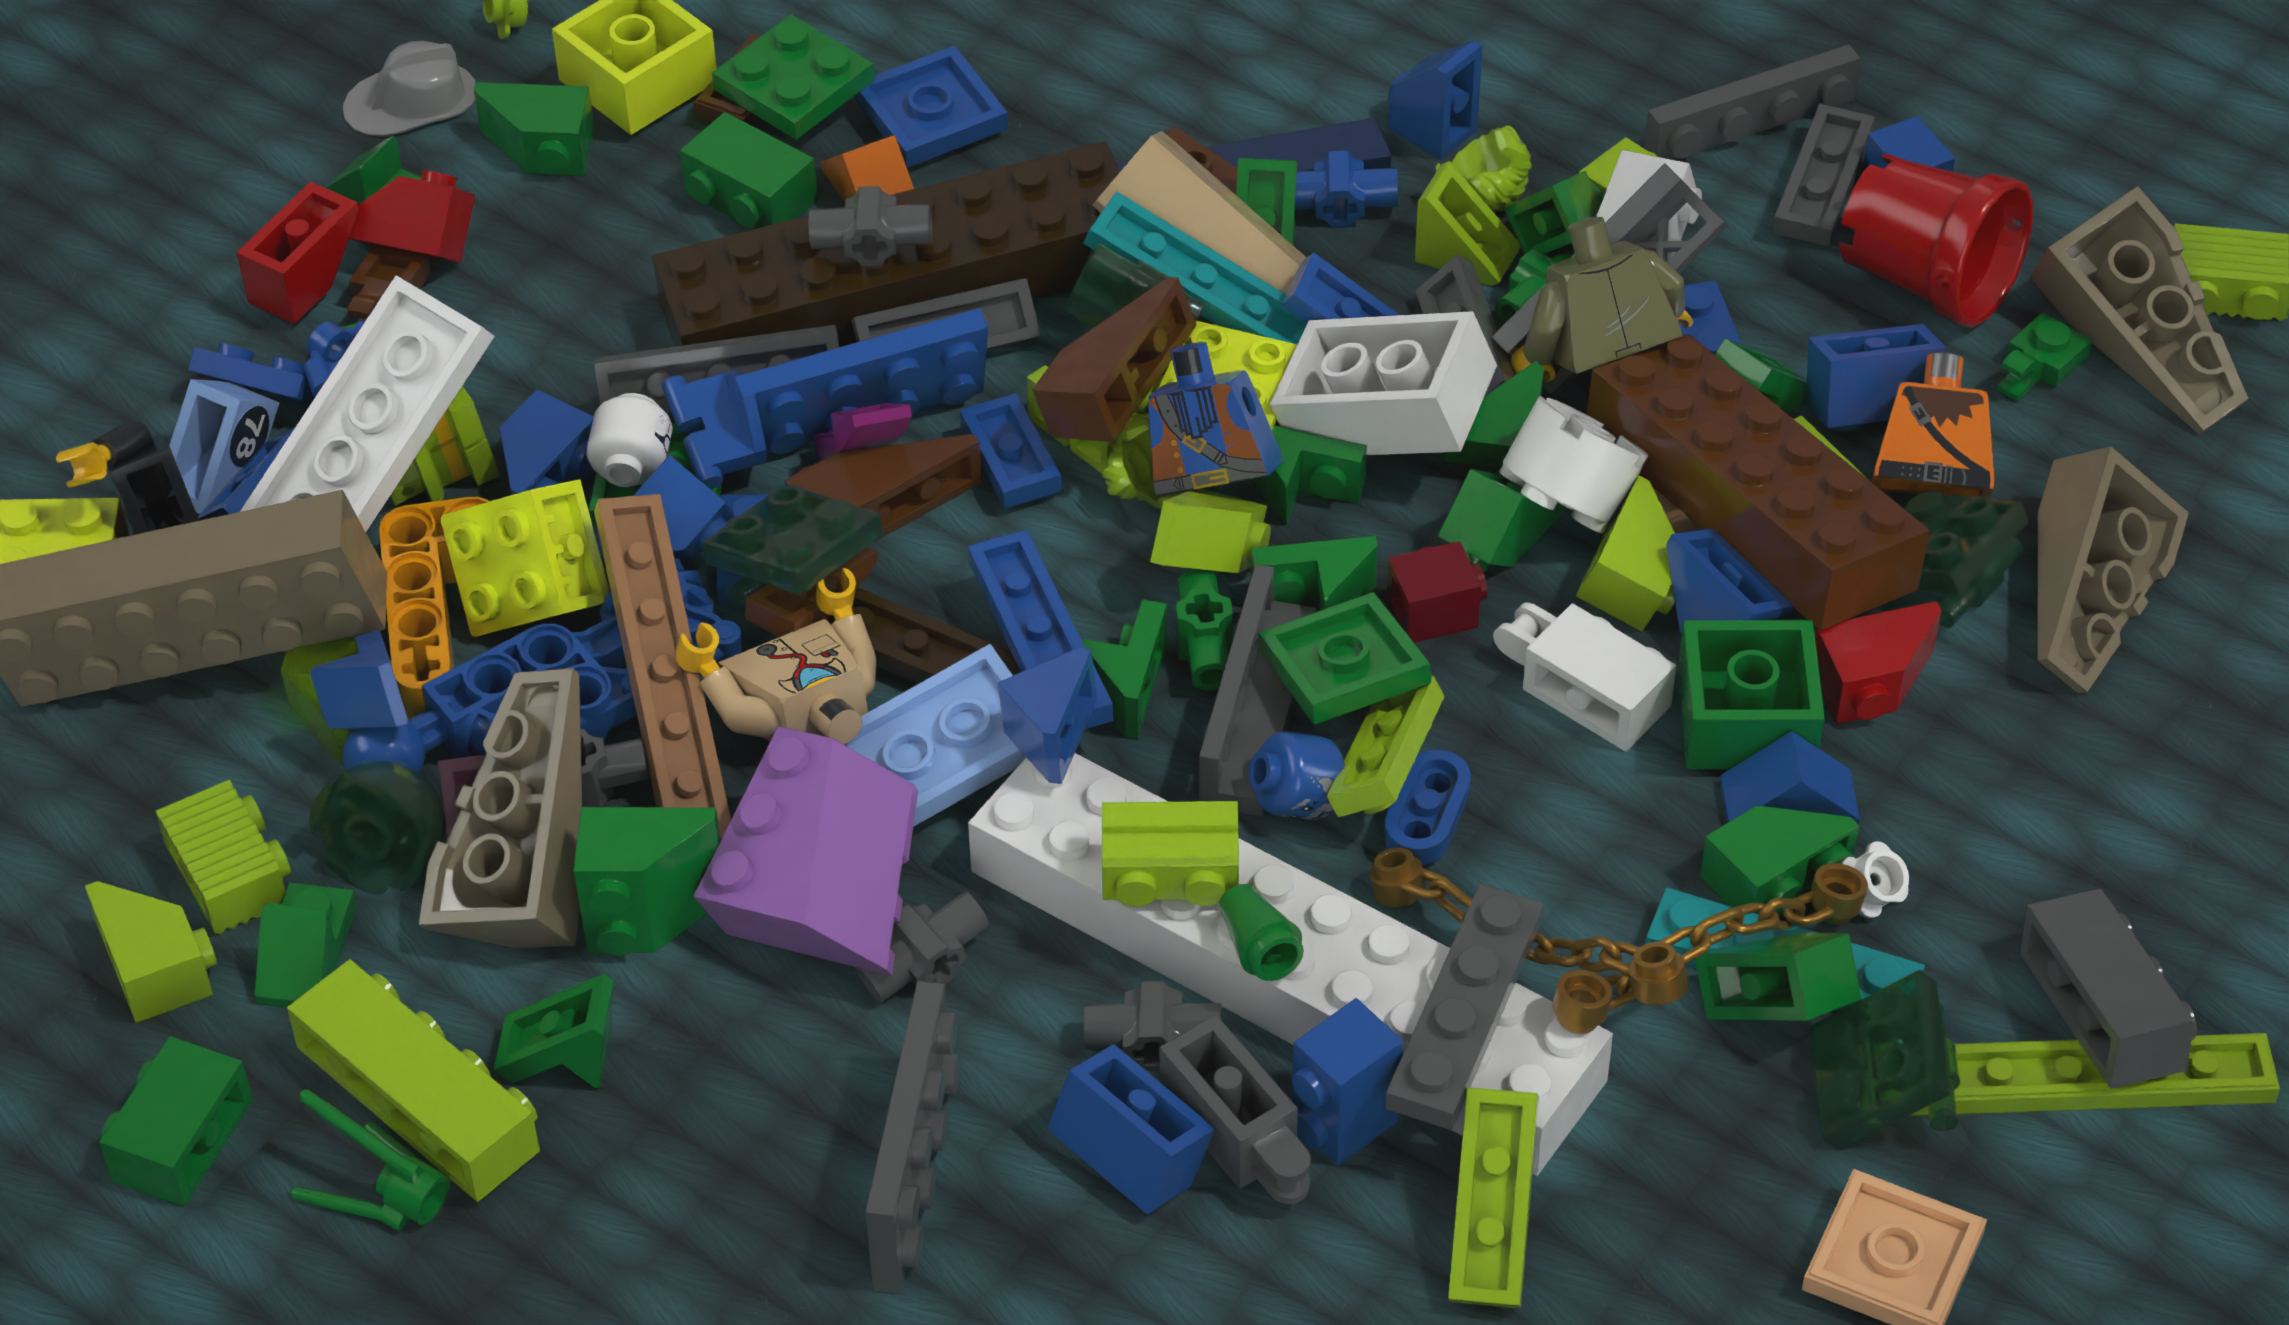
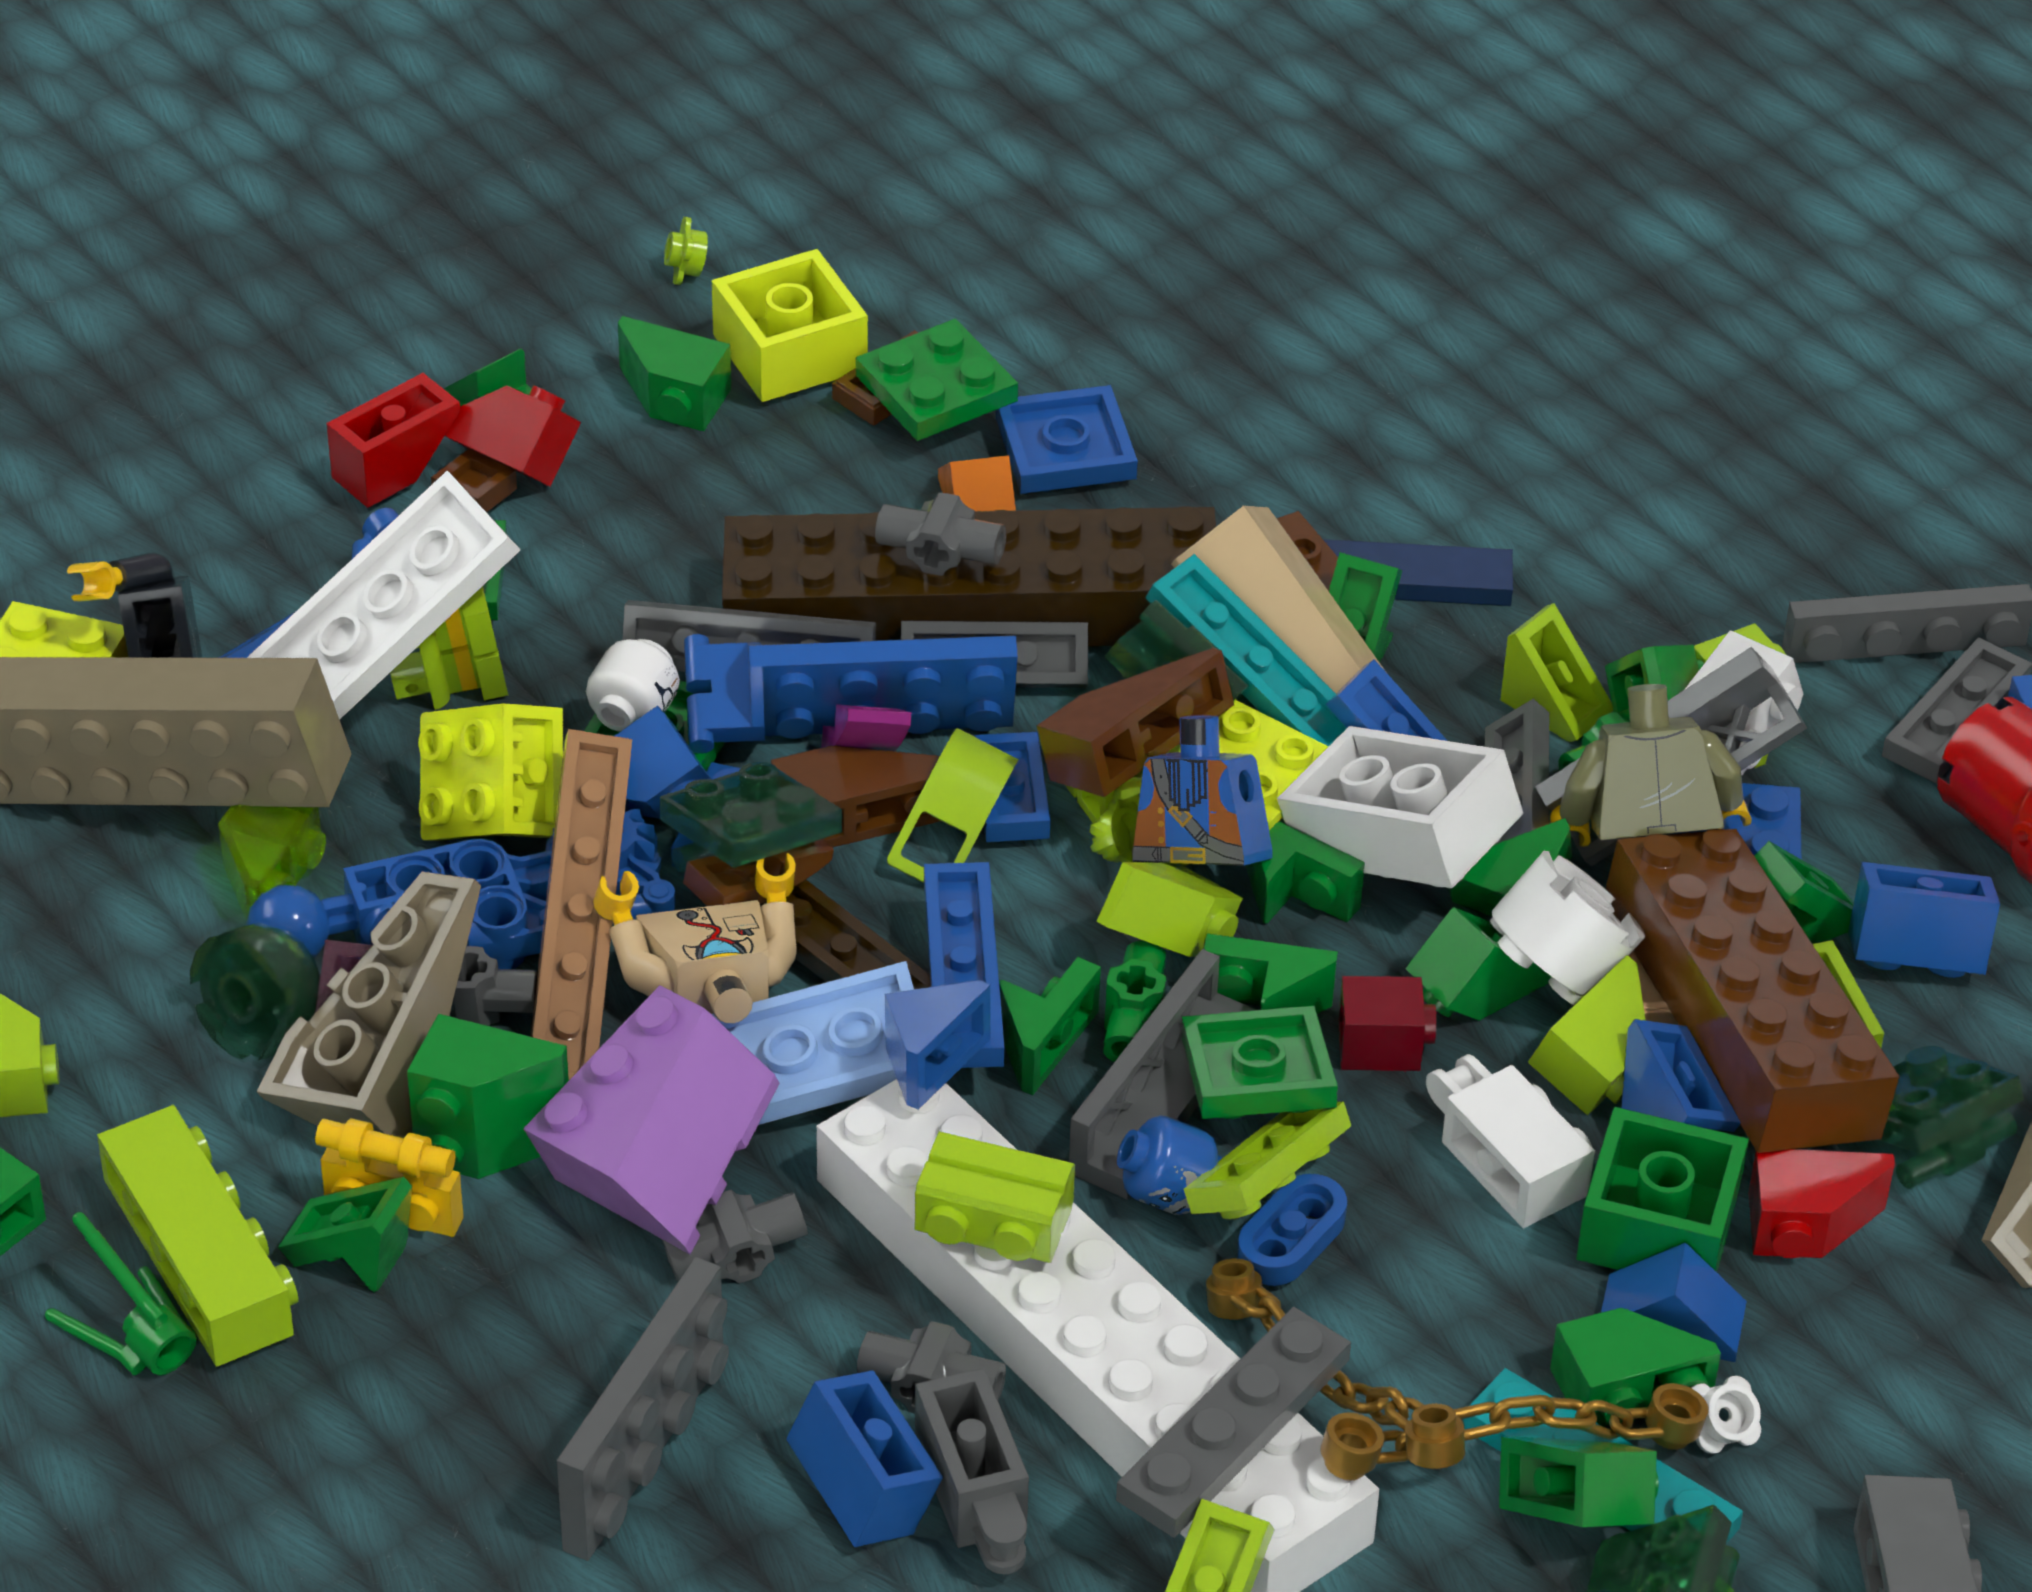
camera: 15 degrees right, 5 degrees down
lime brick [155,779,292,935] -> none
light blue slope [169,379,279,514] -> none
blue plate [188,343,315,406] -> none
green slope [254,882,357,1008] -> none
blue slope [310,629,409,729] -> none
light grey piece [343,41,476,137] -> none
light orange beam [379,497,489,720] -> none
blue slope [500,389,595,495] -> none
green brick [680,112,818,229] -> none
green cone [1219,884,1304,981] -> none
blue brick [1292,998,1403,1166] -> none
blue axle [1295,151,1398,228] -> none
blue slope [1388,40,1483,160] -> none
lime hair [1435,125,1531,212] -> none
torso [1871,353,1994,502] -> none
none -> yellow plate [315,1118,464,1237]
none -> lime piece [887,728,1019,883]

